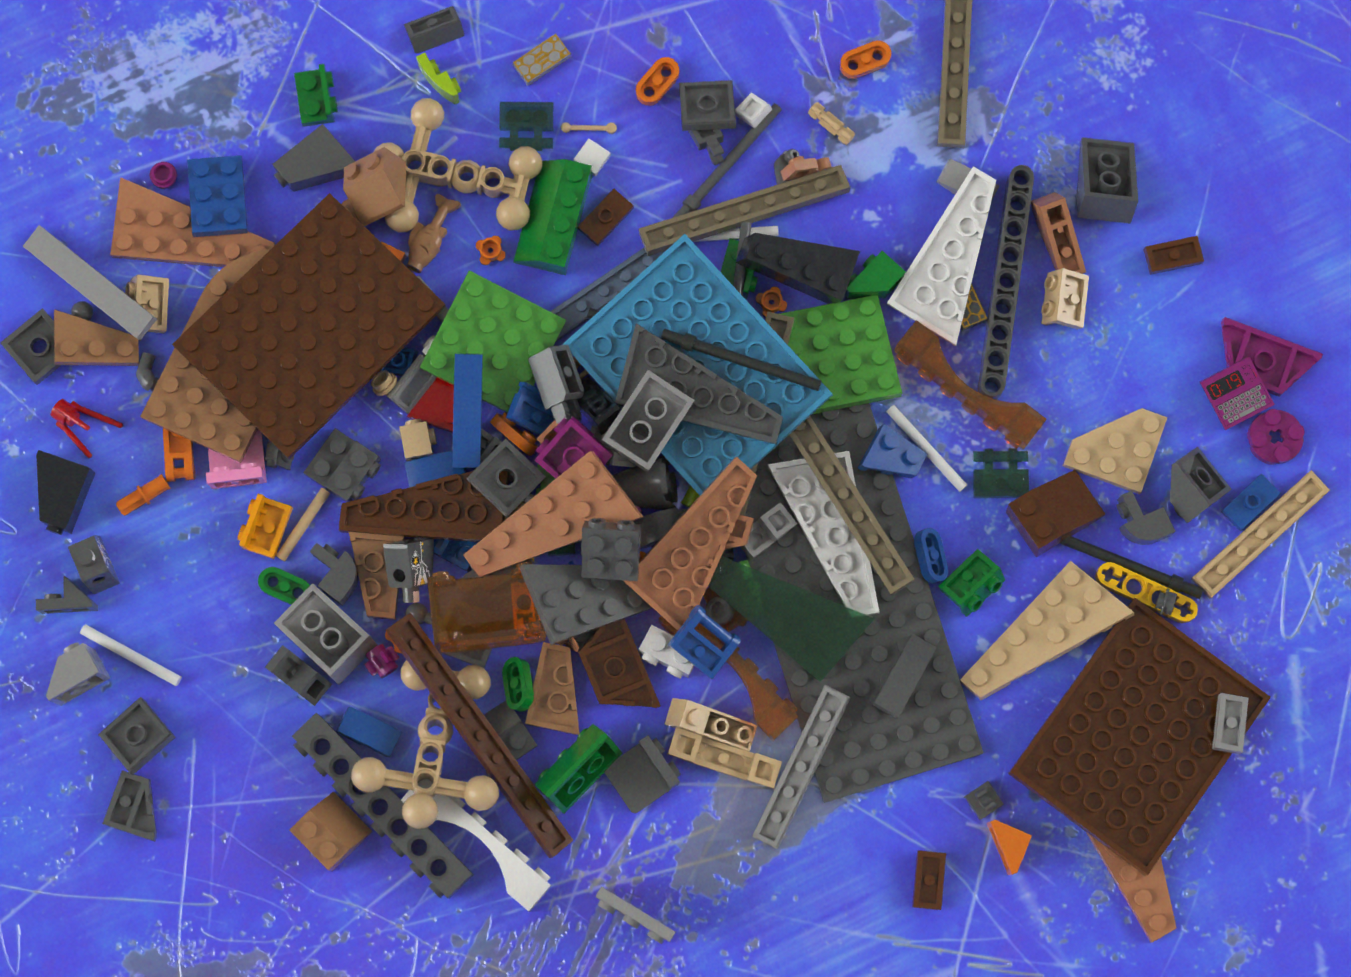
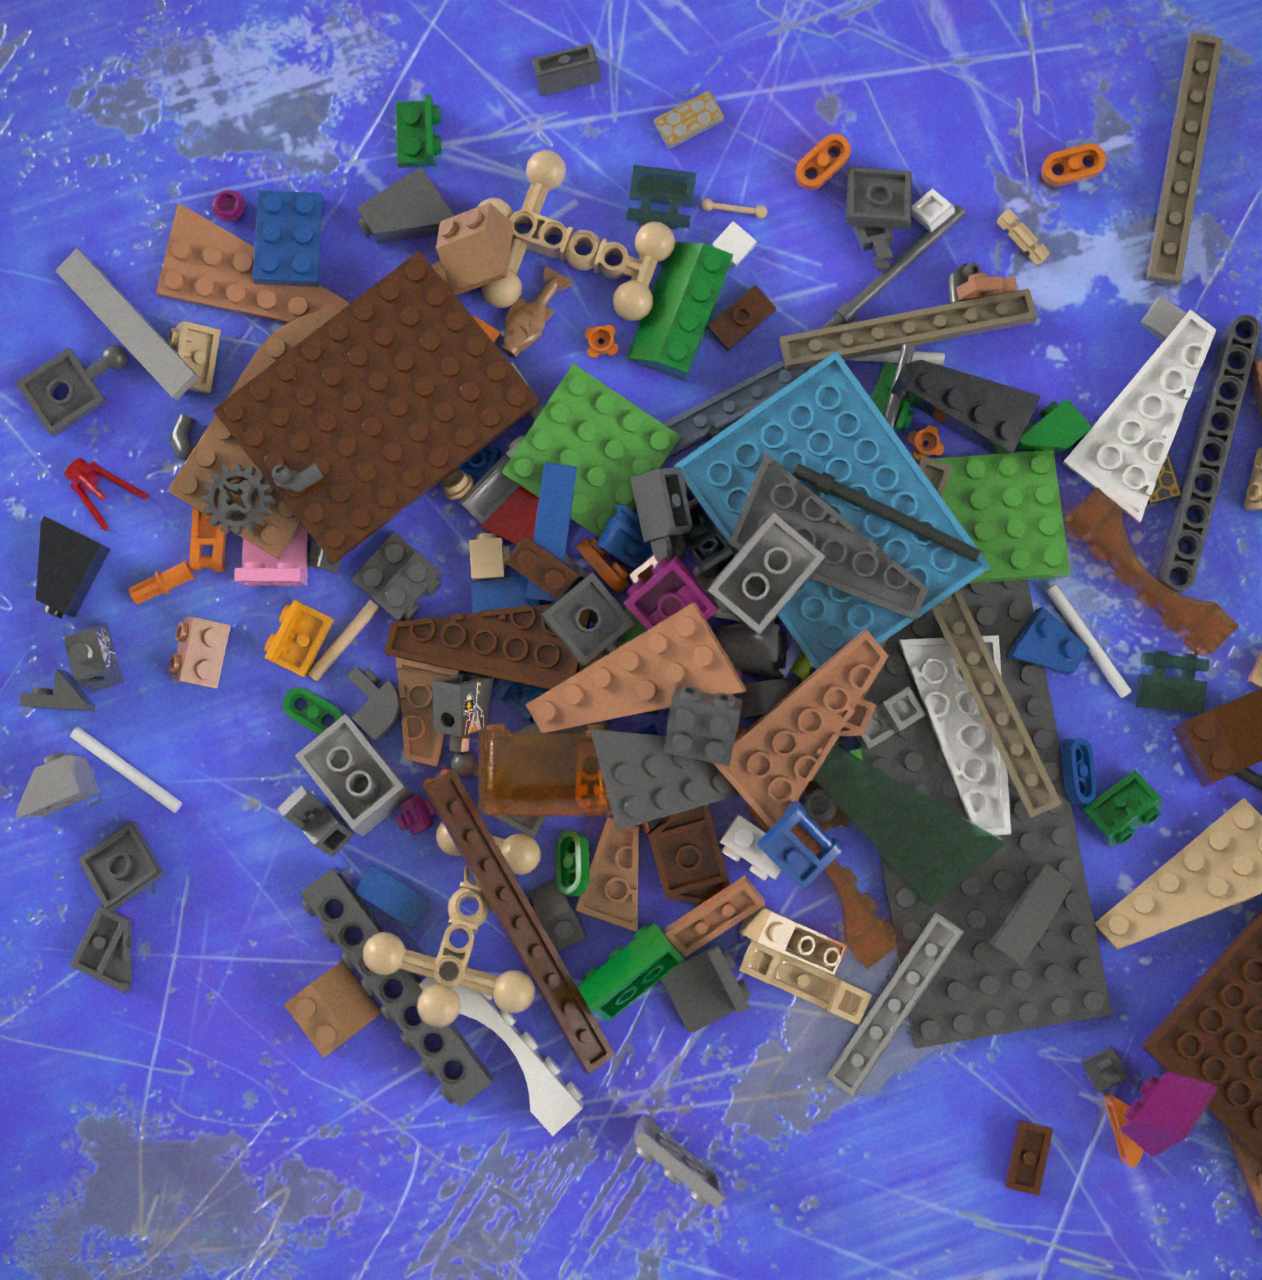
camera: 15 degrees right, 5 degrees up
medium nougat wing [54,309,139,366] -> none
lime slope [416,53,461,105] -> none
none -> nougat bracket [169,617,231,689]
none -> dark grey gear [201,463,275,536]
none -> dark grey arm [272,464,324,492]
none -> reddish brown plate [505,534,579,600]
none -> nougat plate [665,876,765,957]
none -> magenta slope [1120,1071,1217,1158]

